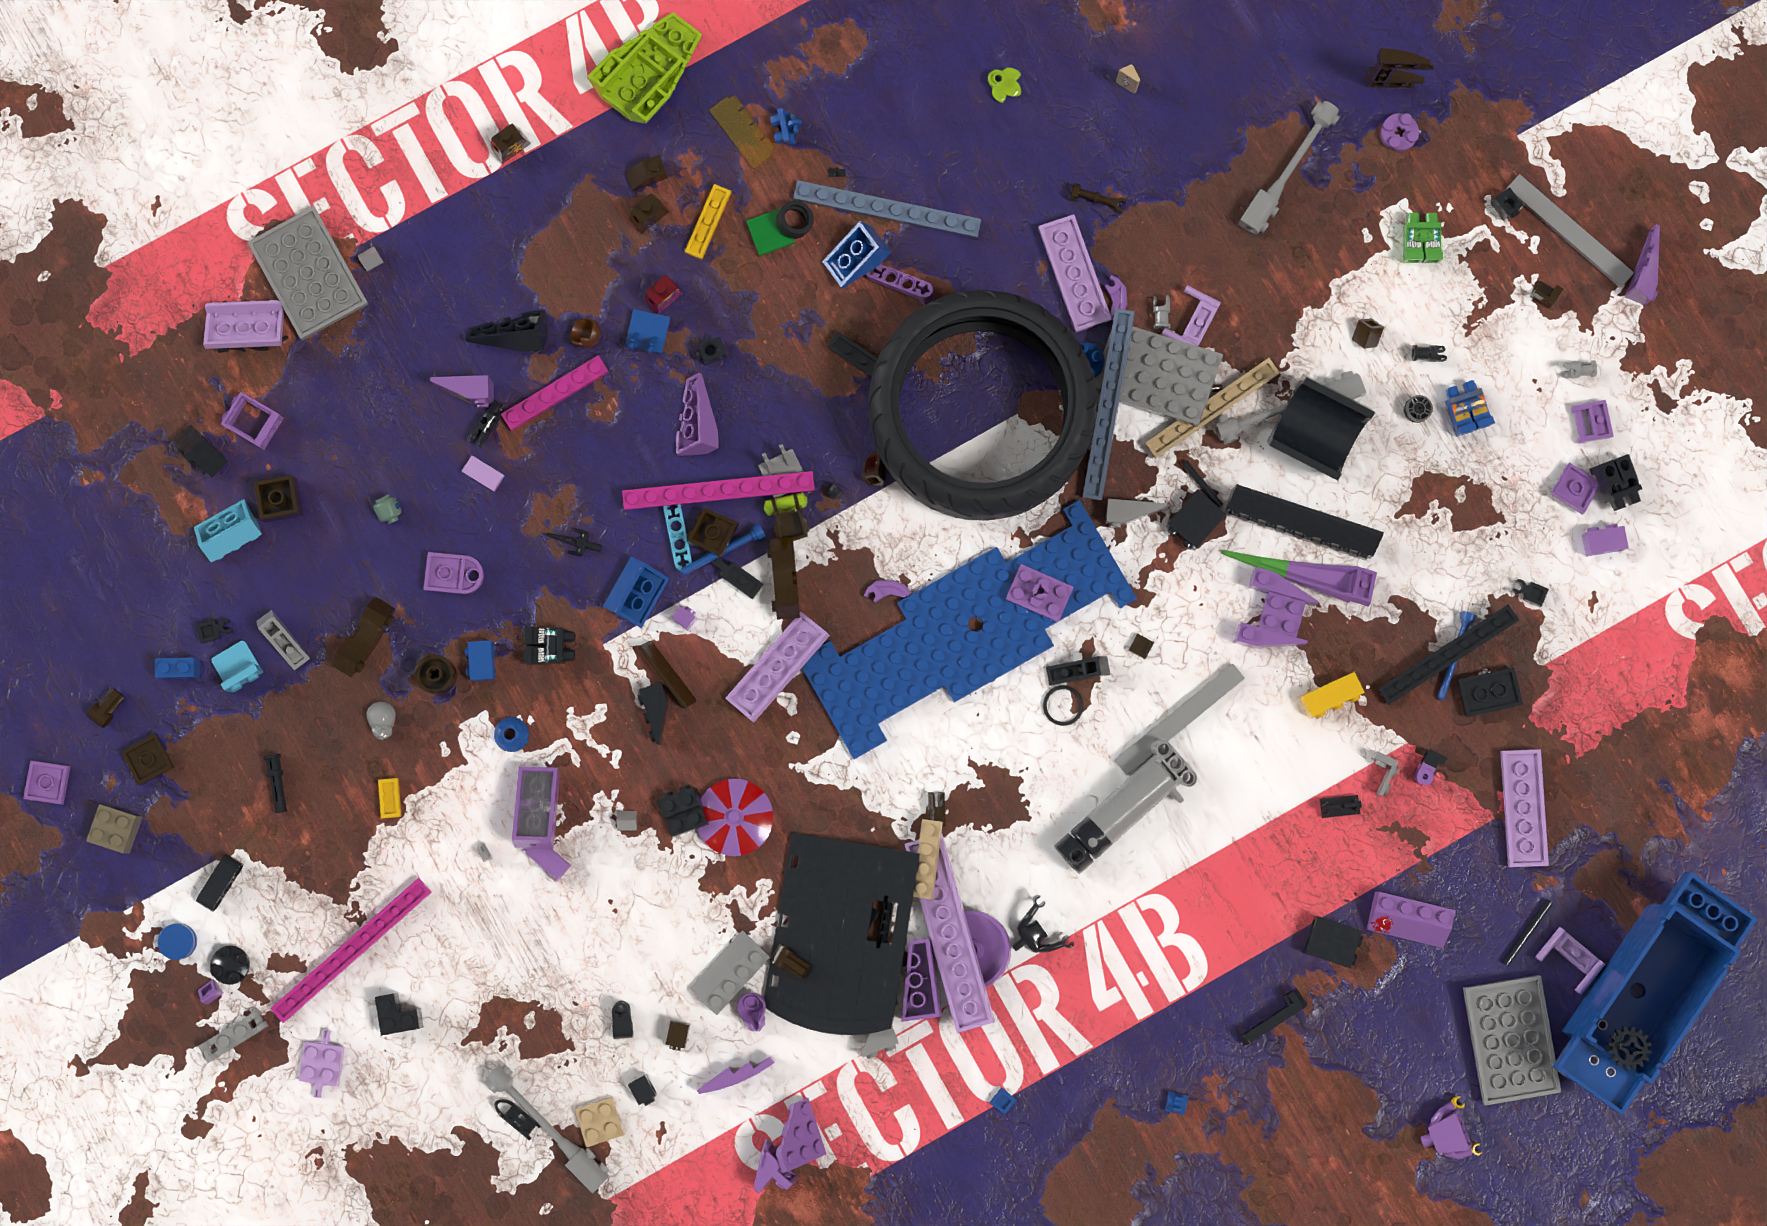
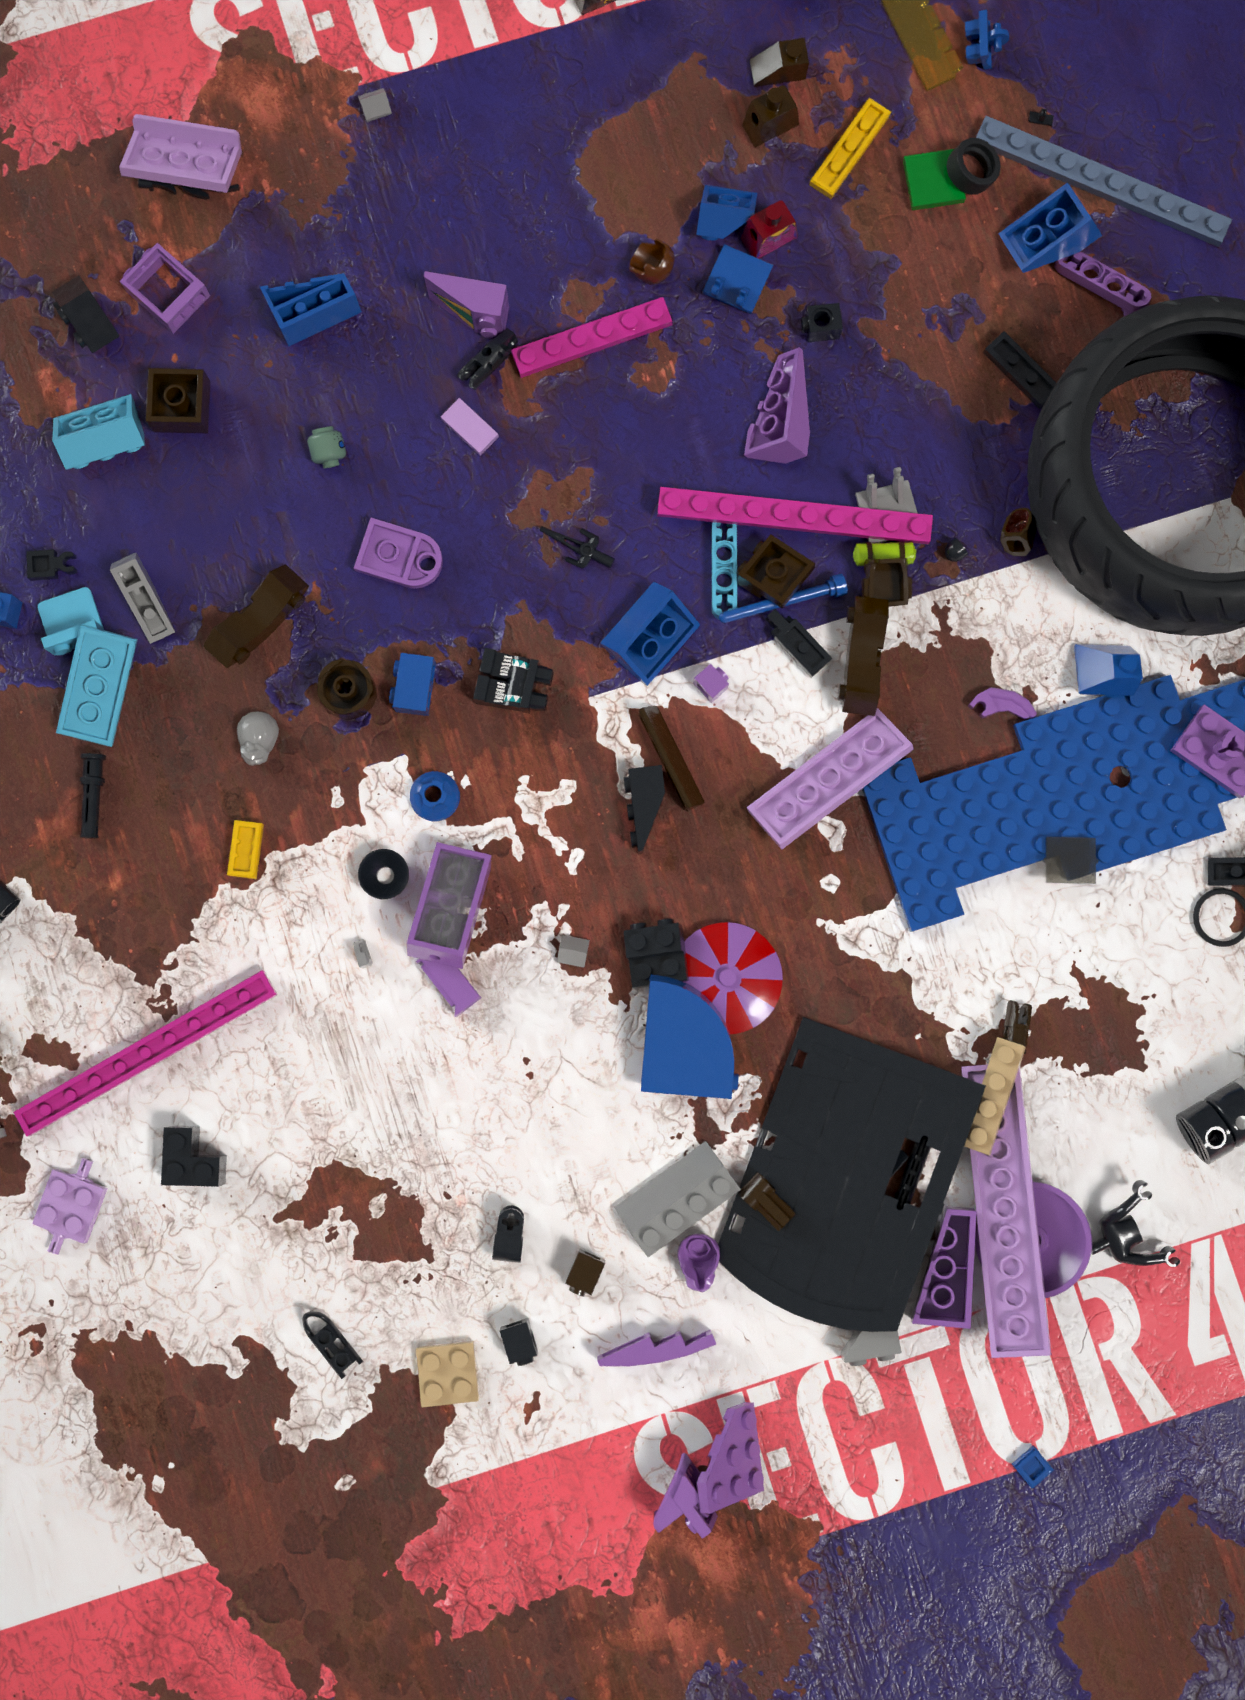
camera: 10 degrees right, 0 degrees up
light grey plate [247,206,369,340] -> none
black wedge [465,310,547,352] -> none
light grey bar [484,1064,610,1194] -> none
none -> medium azure tile [56,625,138,747]
none -> blue wedge [260,273,362,346]
none -> black piece [358,849,409,900]
none -> blue brick [641,975,739,1099]
none -> blue slope [696,185,757,241]
none -> clear smoke piece [1043,837,1099,884]
none -> slope [1074,644,1143,696]

